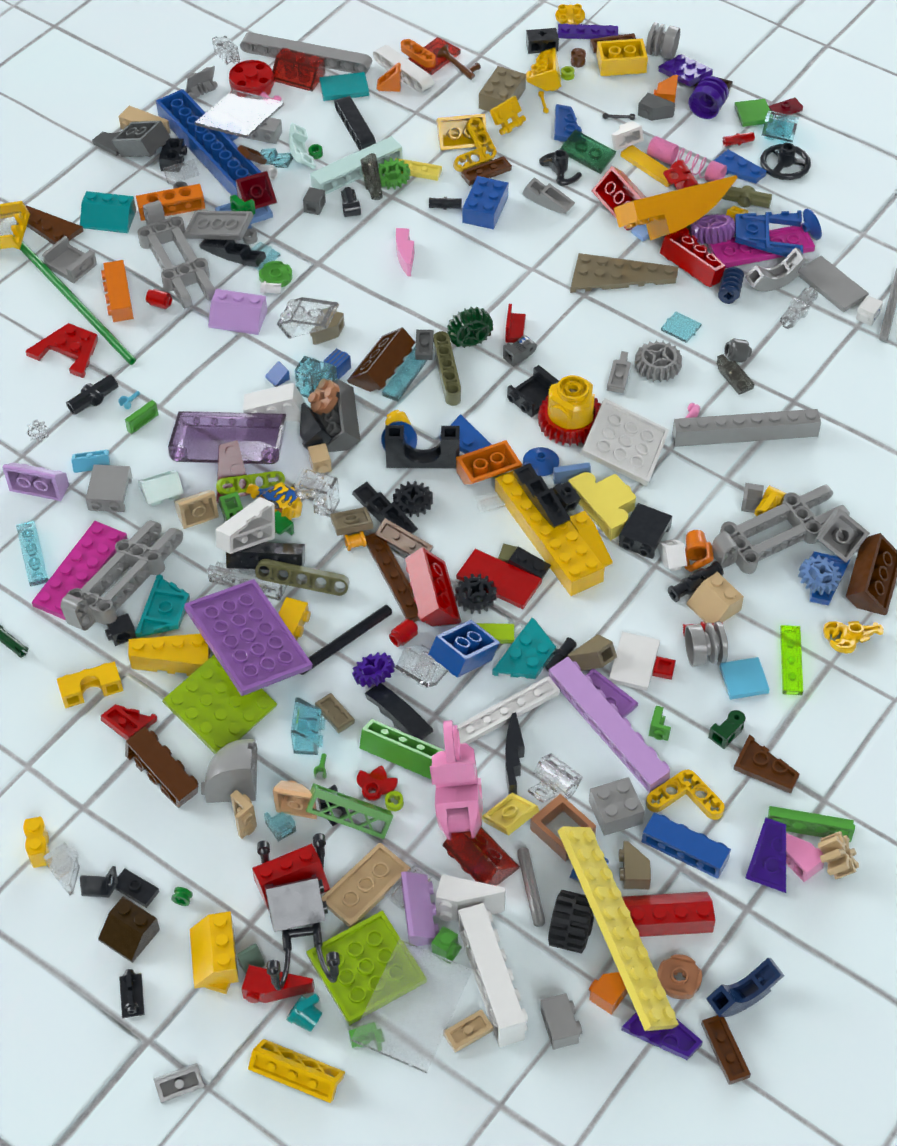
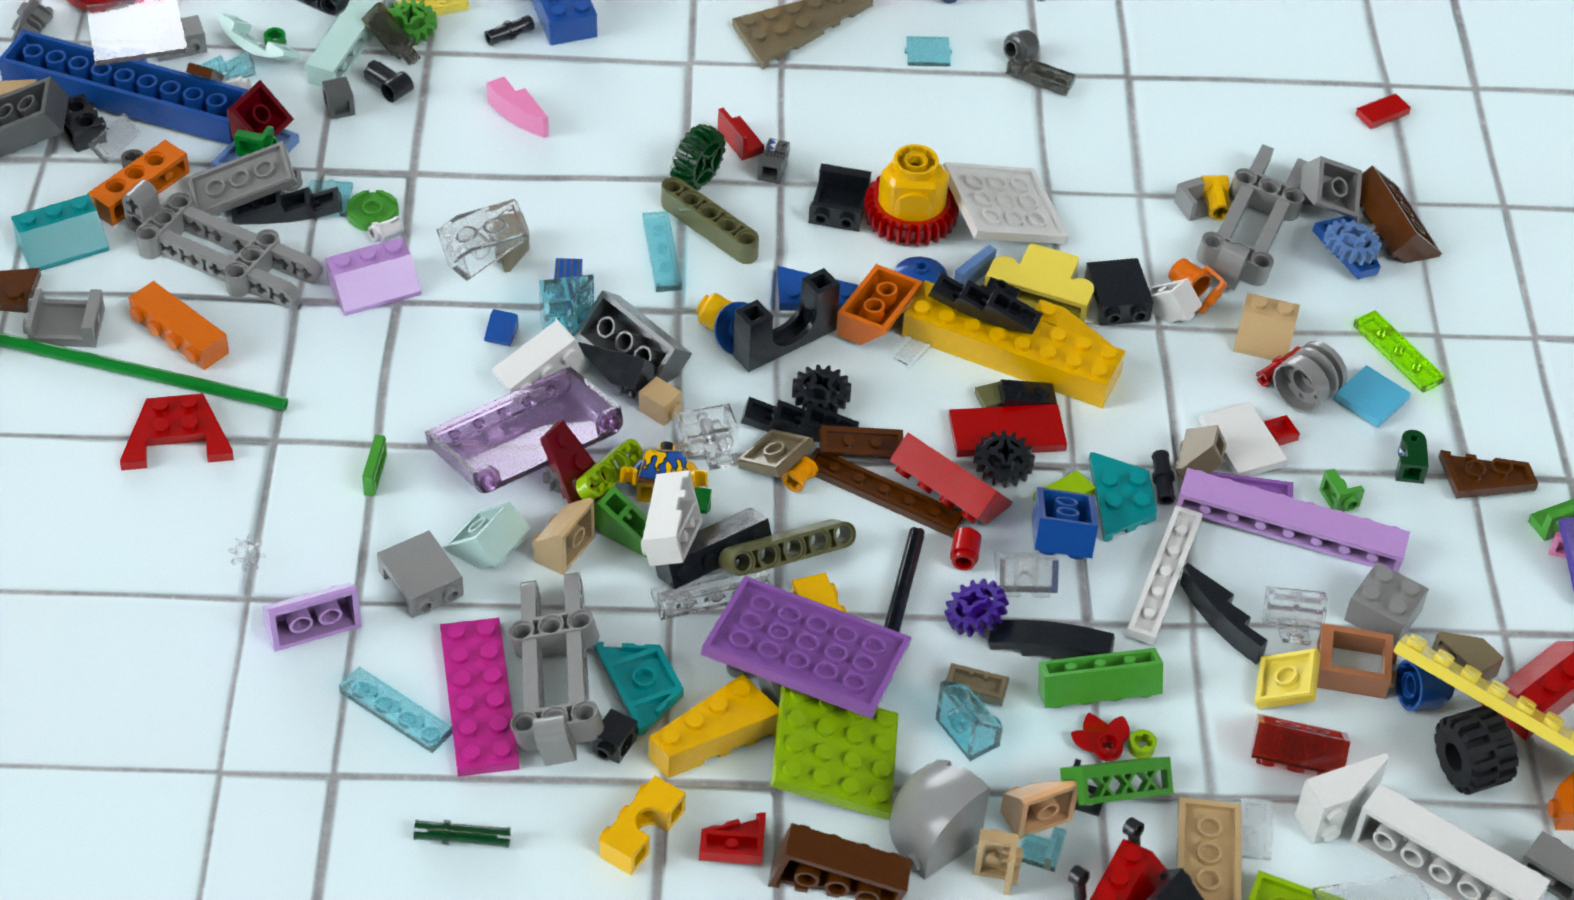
camera: 40 degrees left, 5 degrees down
black piece [66,374,119,415] -> none
medium azure slope [71,450,110,473] -> none
medium azure hand [118,391,140,409] -> none
red brick [145,289,172,310] -> none
nougat plate [308,378,340,415] -> none
bright green hand [314,753,327,779] -> none
reddish brown slope [347,327,416,392] -> none
lavender slope [401,871,439,947] -> none
dark grey plate [415,329,434,360] -> none
bright pink animal [430,720,483,840] -> none
bright green brick [431,926,462,965] -> none
light grey axle [517,847,545,926] -> none
light grey hinge [607,351,631,393] -> none
light grey gear [635,340,682,382] -> none
blue brick [641,812,731,879] -> none
yellow beam [646,769,725,820] -> none
black piece [667,561,724,602] -> none
light grey brick [672,409,821,447] -> none
bright pink arm [685,403,700,418] -> none
yellow animal [823,621,884,654] -> none

